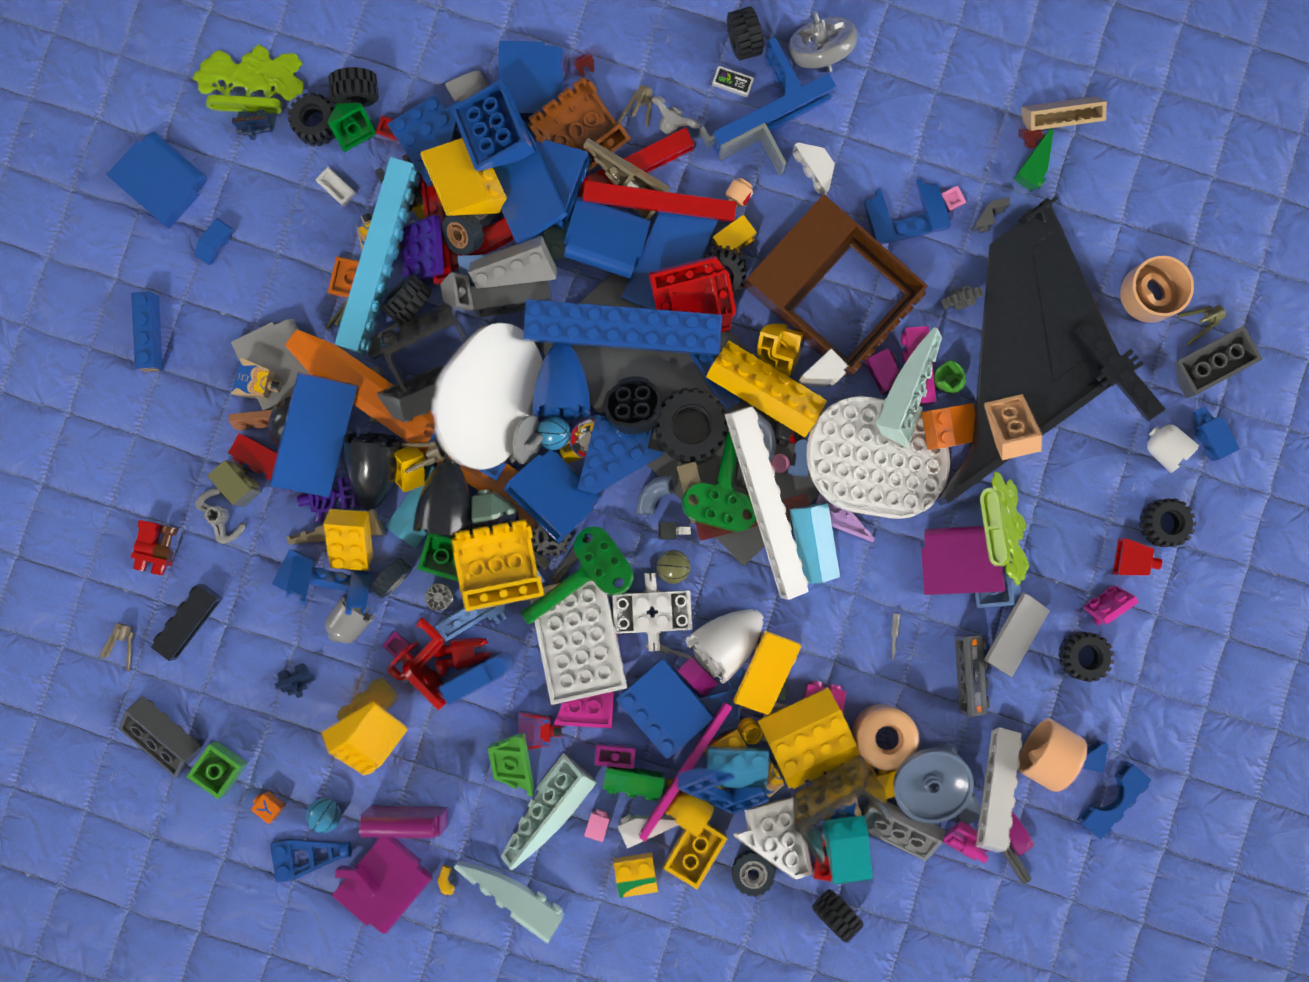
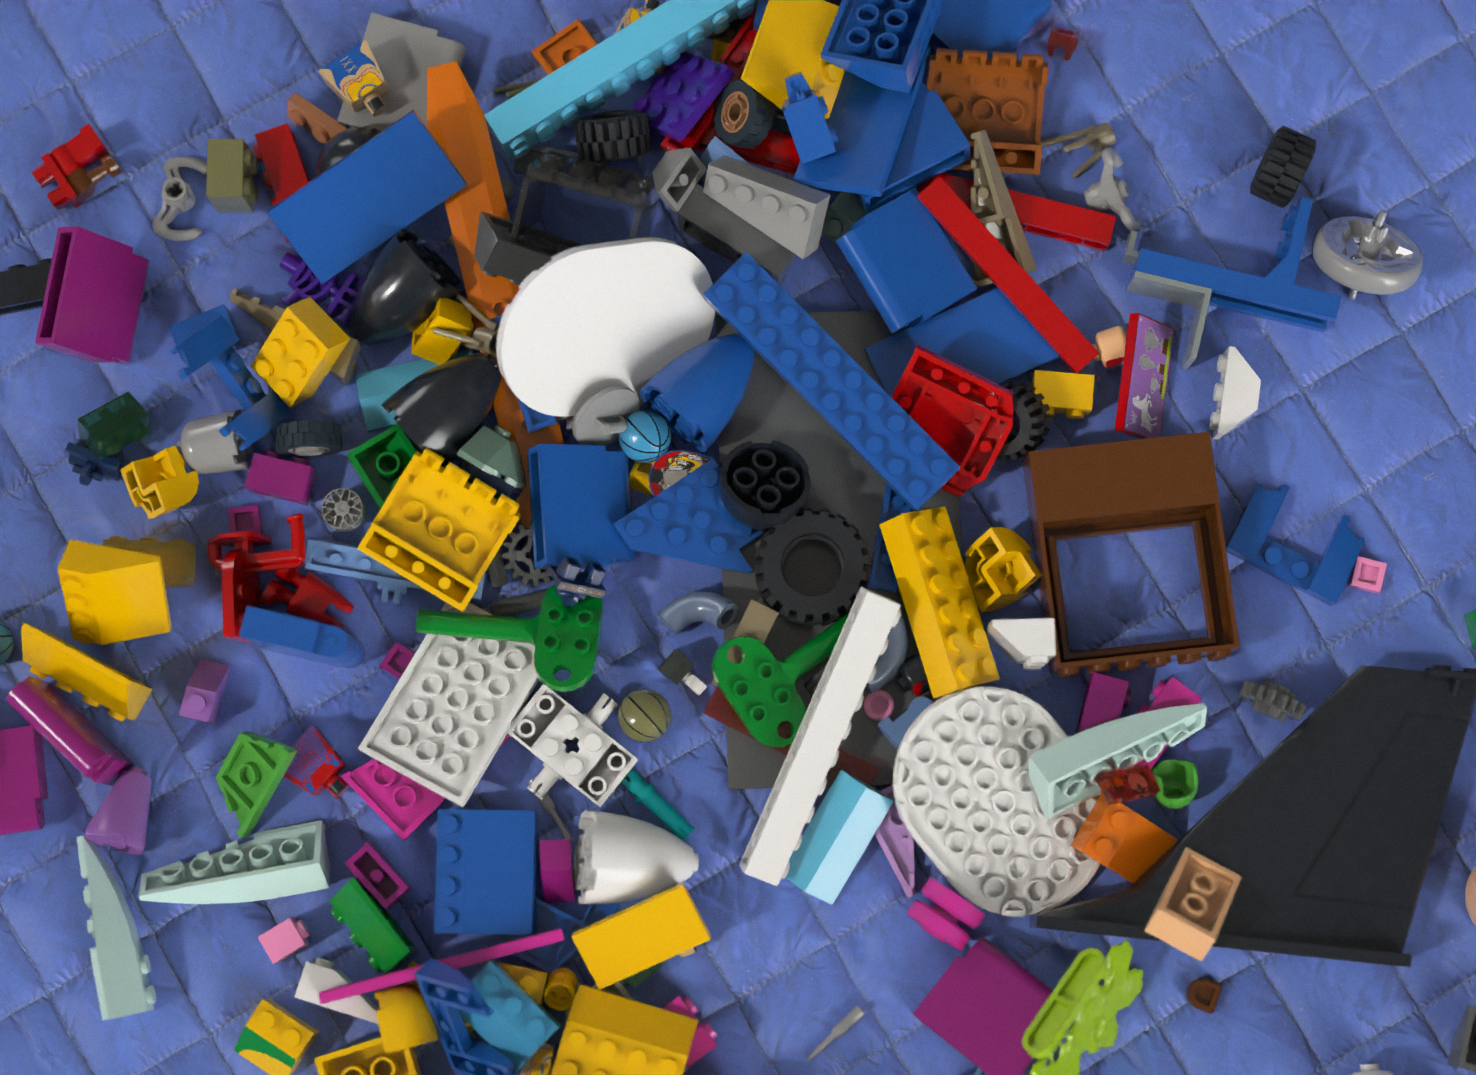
camera: 45 degrees right, 5 degrees down
yellow arm [437,865,455,895] -> none
tile [712,66,754,98] -> none
dark grey slope [971,197,1011,233] -> none
black hinge [1073,319,1166,422] -> none
none -> yellow slope [21,623,153,722]
none -> magenta piece [35,226,149,364]
none -> clear green brick [77,391,150,460]
none -> medium lavender cone [84,767,152,855]
none -> yellow brick [120,445,199,519]
none -> medium lavender slope [179,659,231,725]
none -> magenta brick [245,450,317,506]
none -> magenta tile [380,641,415,680]
none -> dark blue hips [546,556,606,607]
none -> teal pin [621,769,695,841]
none -> blue hinge [782,72,838,164]
none -> dark pink wheel [906,877,986,952]
none -> clear red tile [1095,764,1161,805]
none -> tile [1115,313,1174,439]
none -> reddish brown tile [1186,978,1223,1014]

